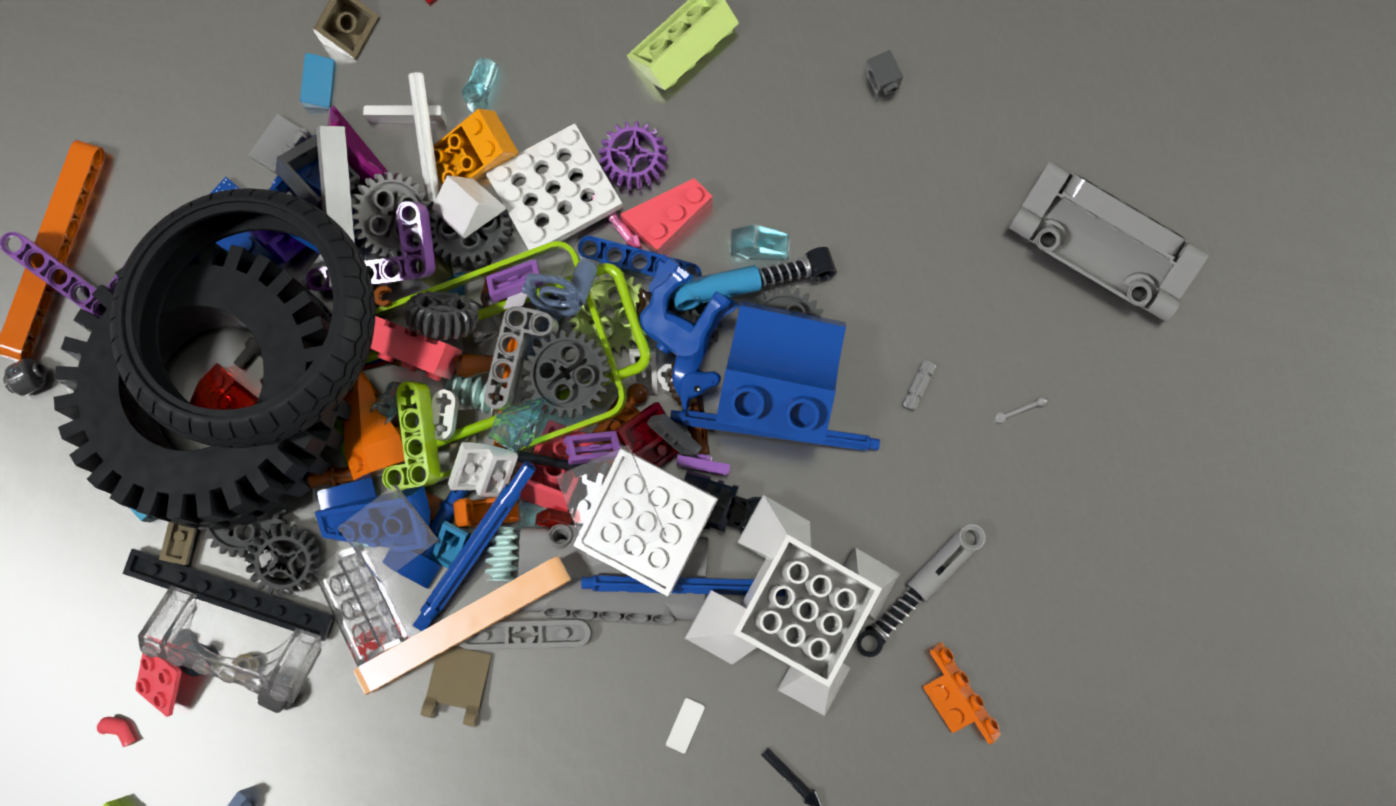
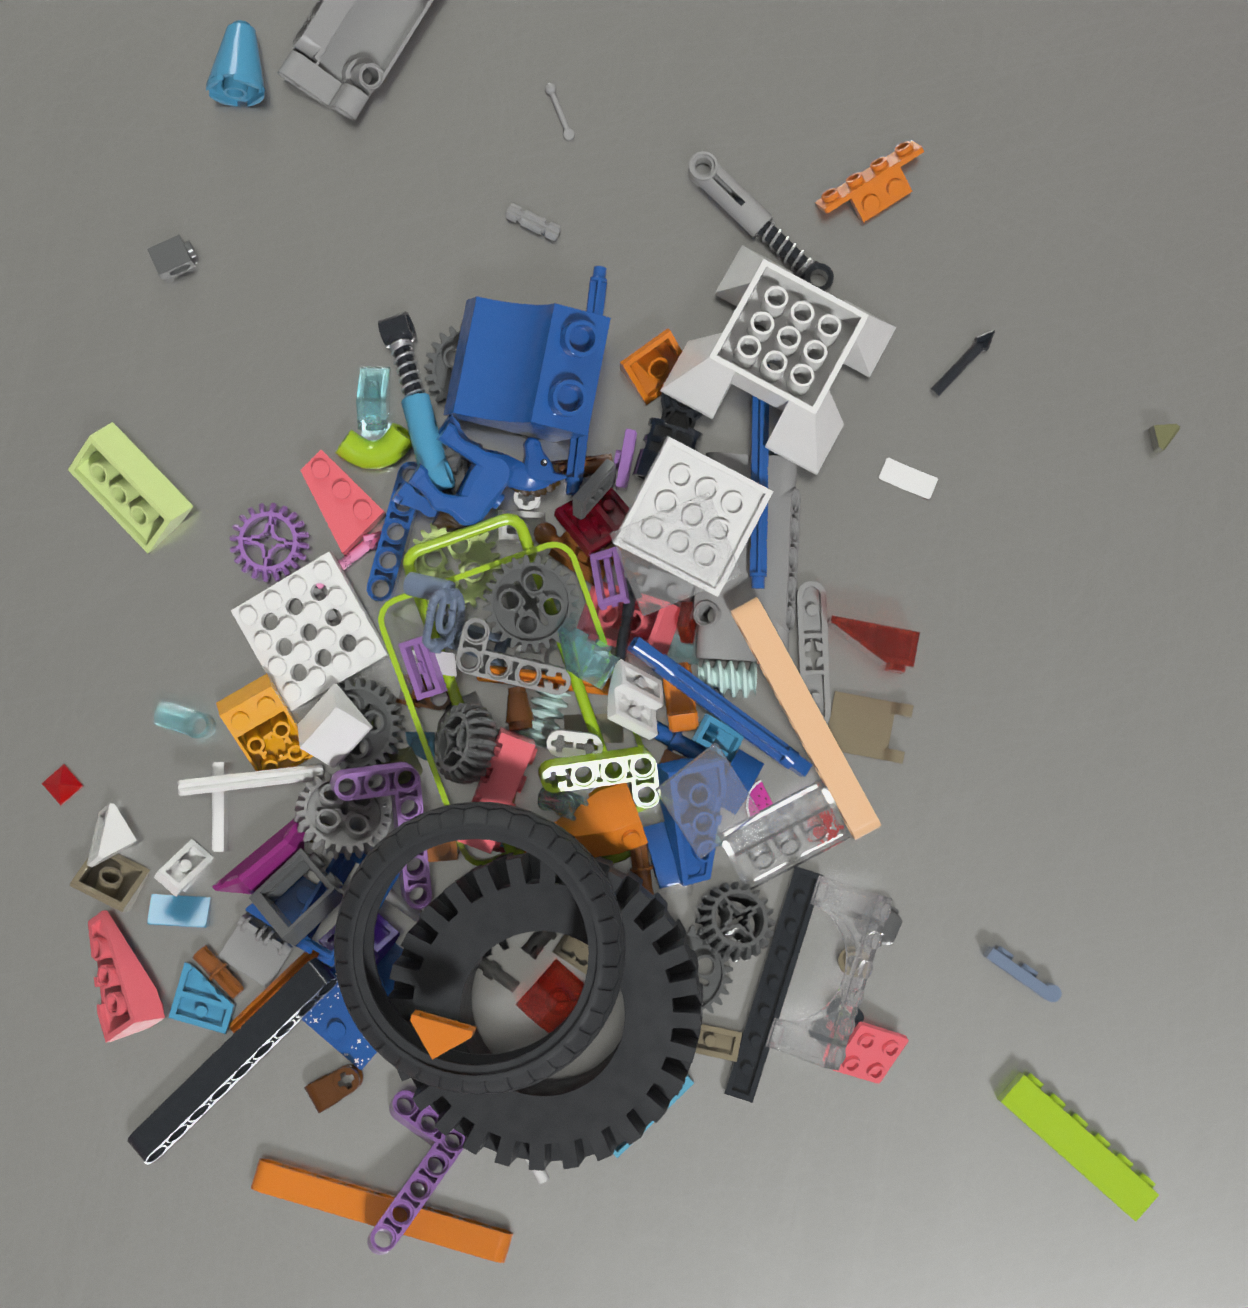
camera: 95 degrees left, 5 degrees up
dark grey head [3,358,46,396] -> none
coral arm [96,716,136,748] -> none
tile [316,126,355,287] -> none
none -> white slope [87,803,137,867]
none -> coral wedge [88,910,165,1043]
none -> black beam [127,957,338,1164]
none -> white slope [154,839,214,896]
none -> dark azure wing [168,962,235,1034]
none -> dark orange axle [192,945,244,998]
none -> dark azure cone [206,20,265,106]
none -> orange axle [229,950,319,1033]
none -> reddish brown piece [304,1064,364,1113]
none -> lime cylinder [335,423,412,469]
none -> orange slope [410,1010,476,1060]
none -> orange slope [620,328,682,405]
none -> dark pink tile [744,779,773,819]
none -> clear red slope [827,615,920,674]

